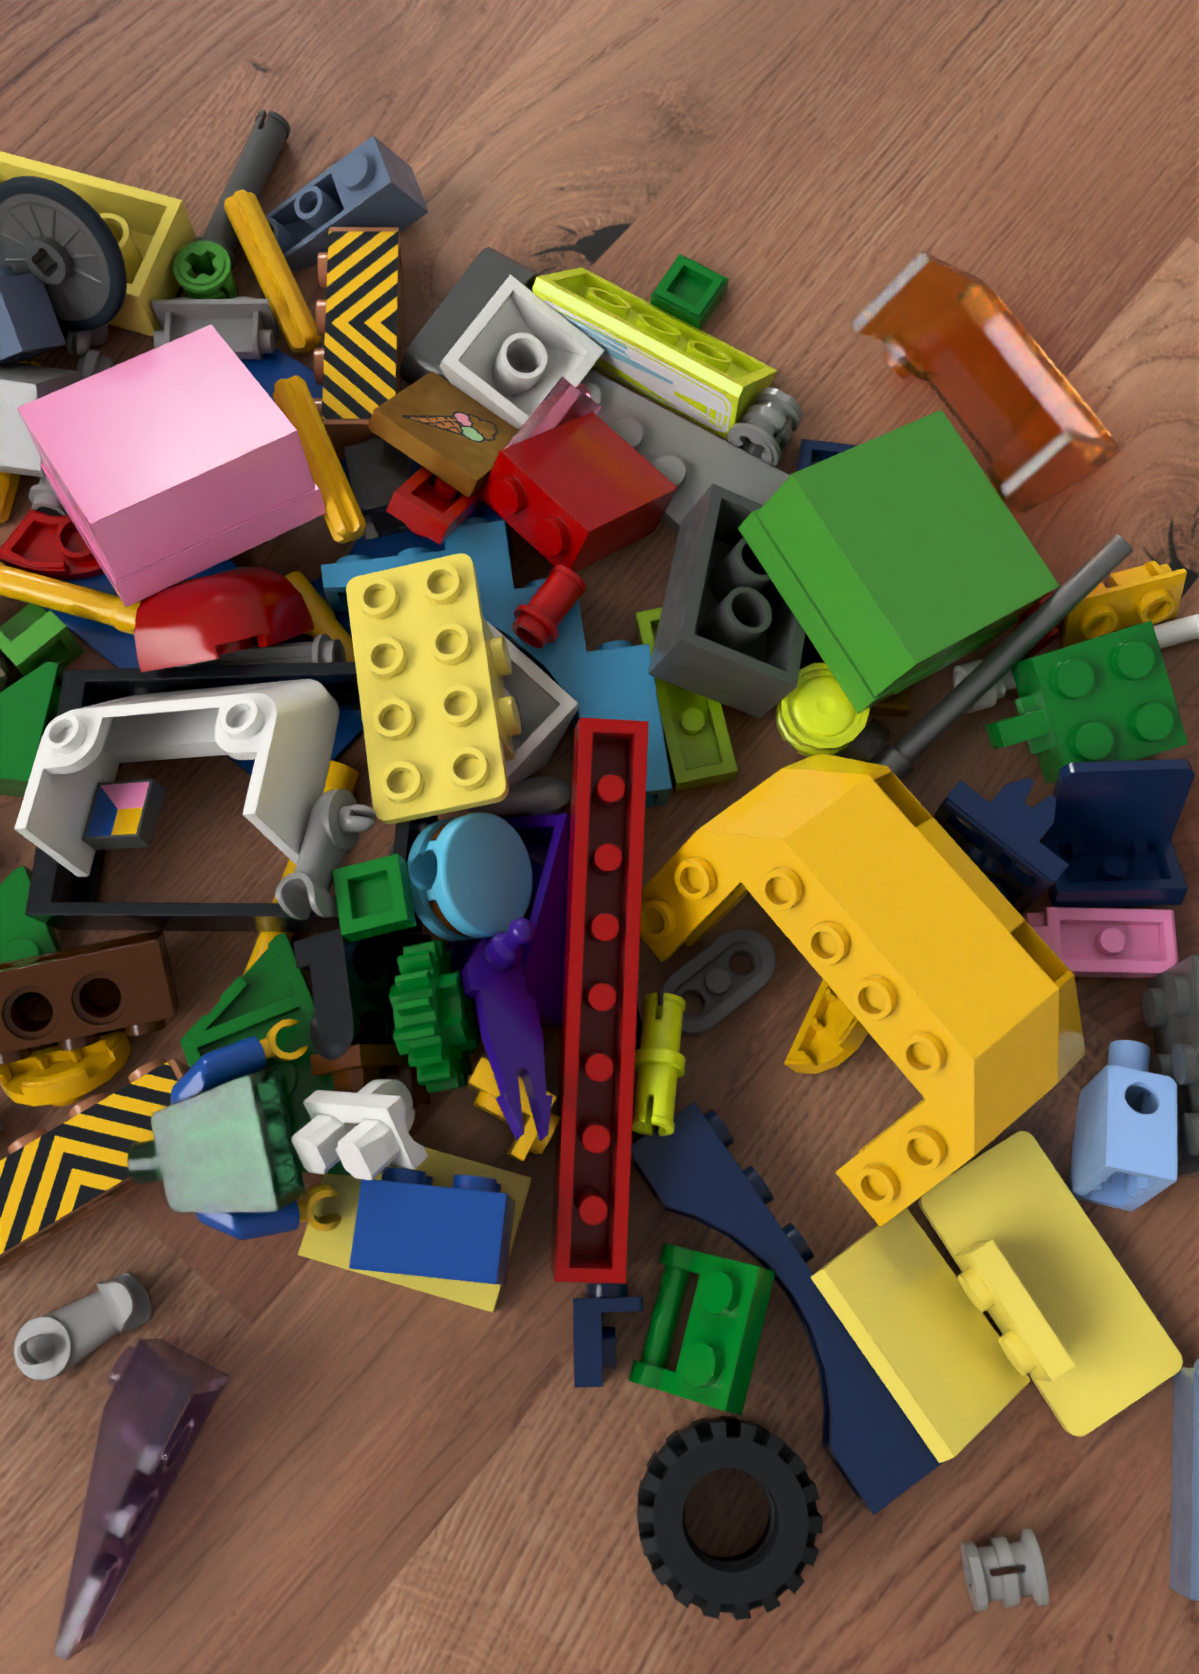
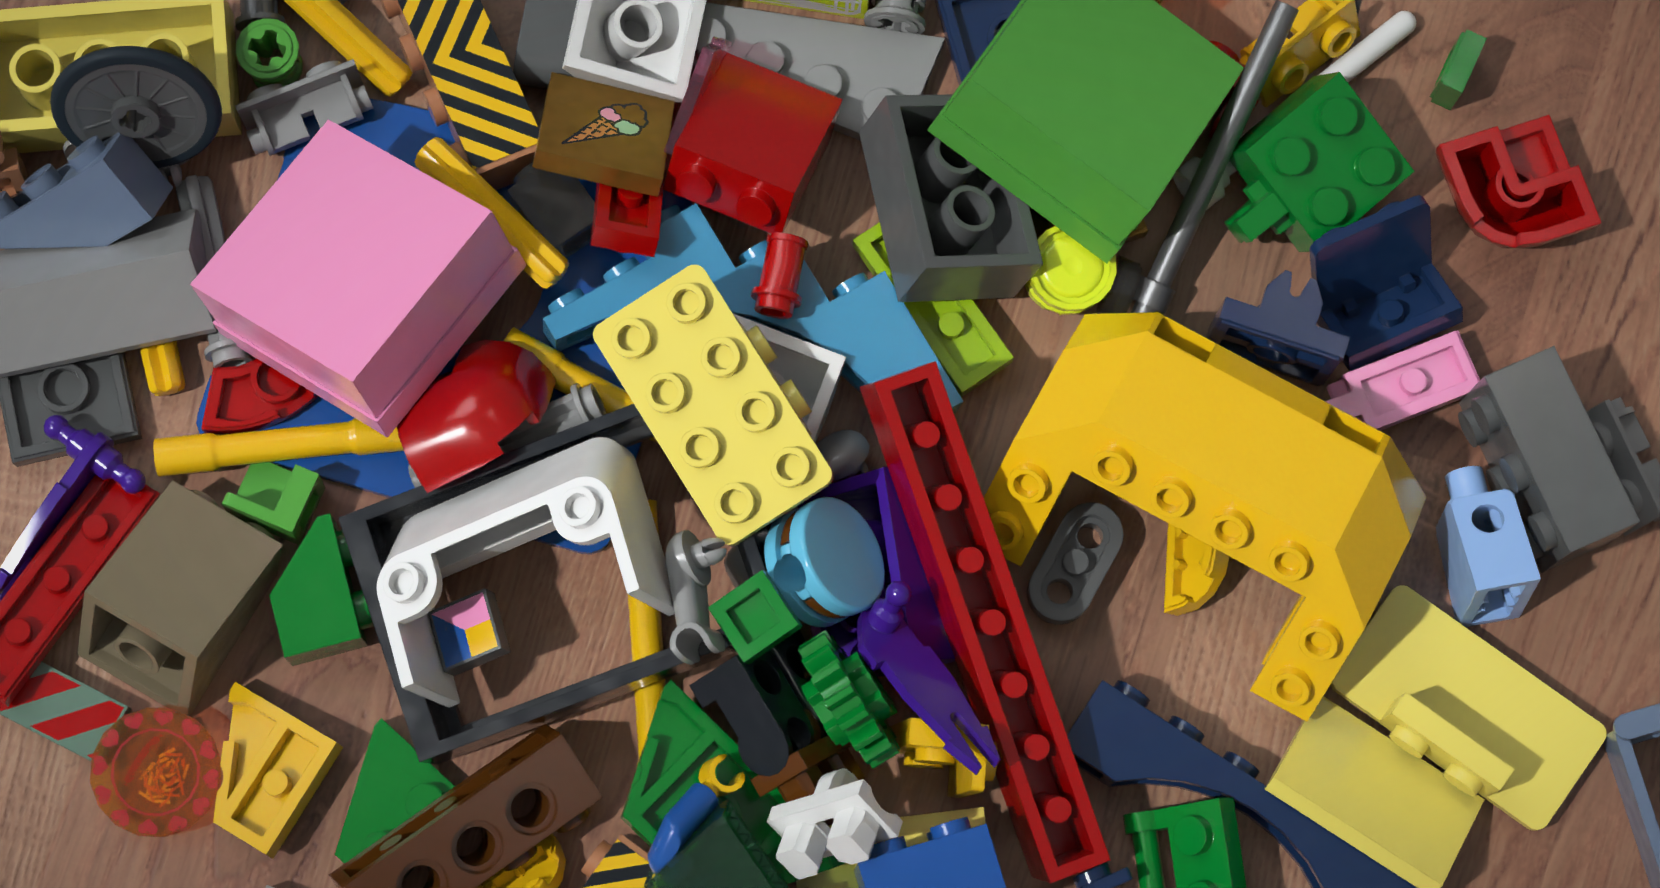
camera: 30 degrees left, 5 degrees up
neon yellow pin [632,993,686,1136] -> none

